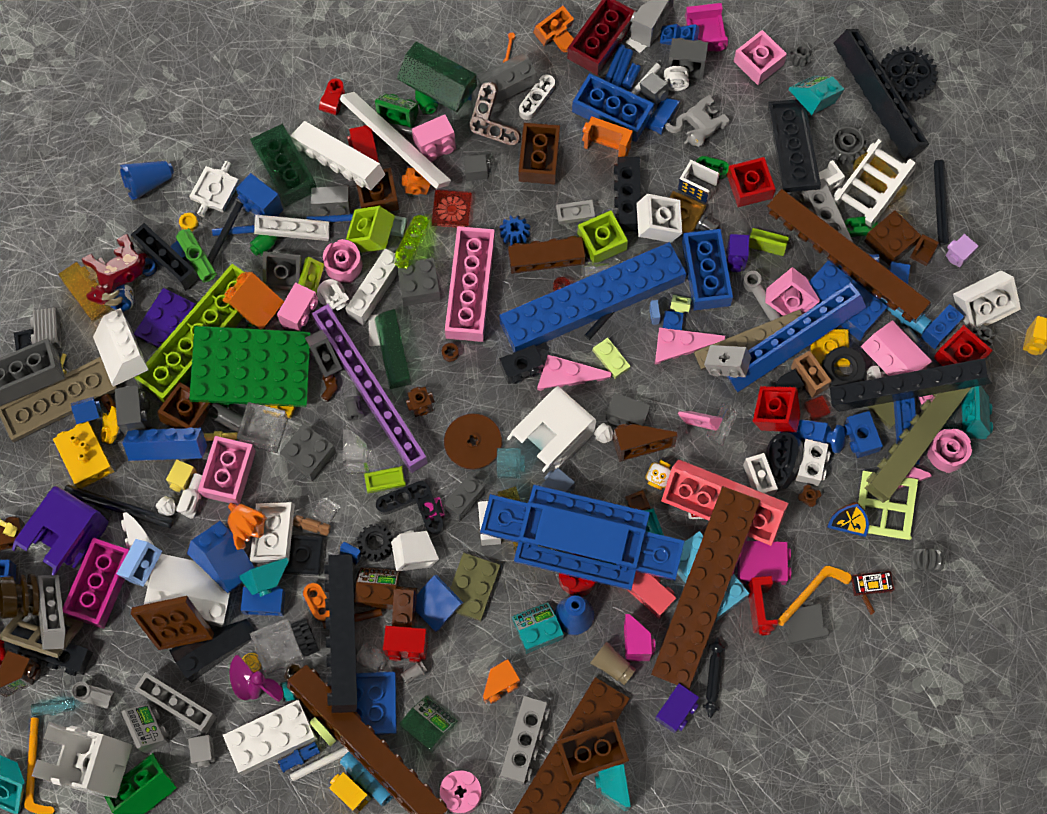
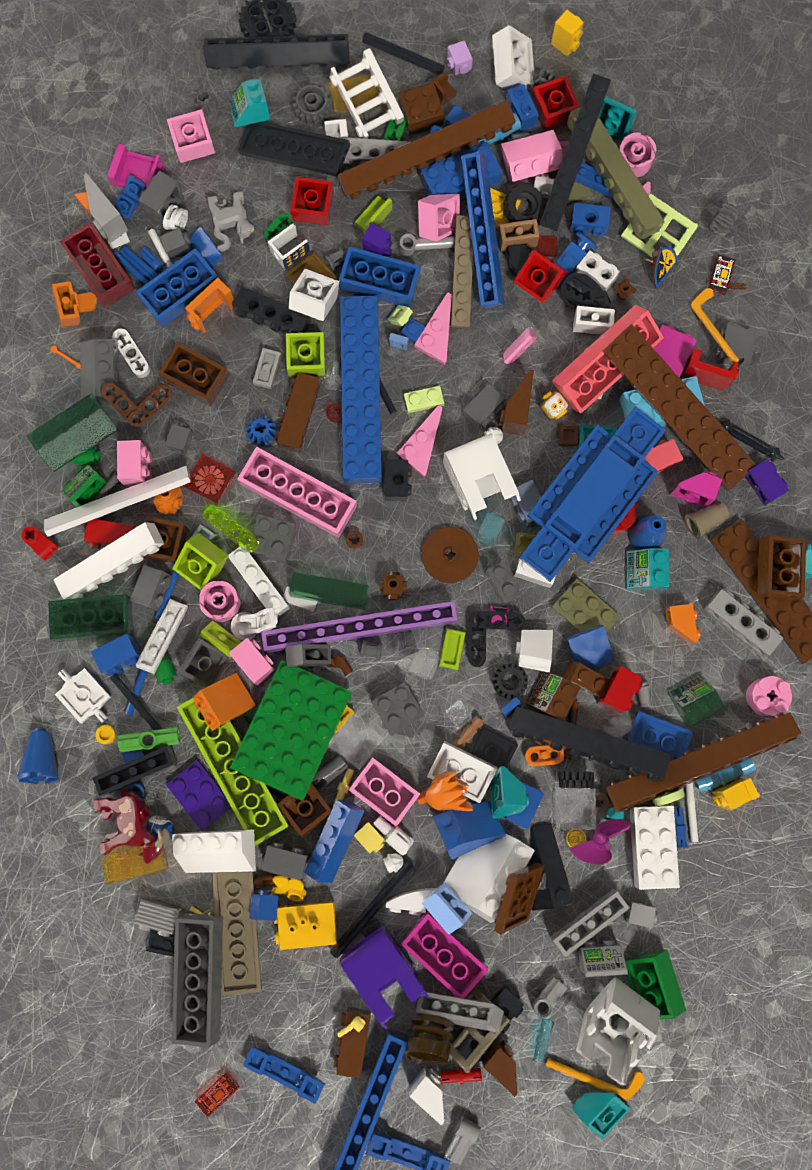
camera: 70 degrees left, 10 degrees up
light grey brick [704,345,752,378] -> none

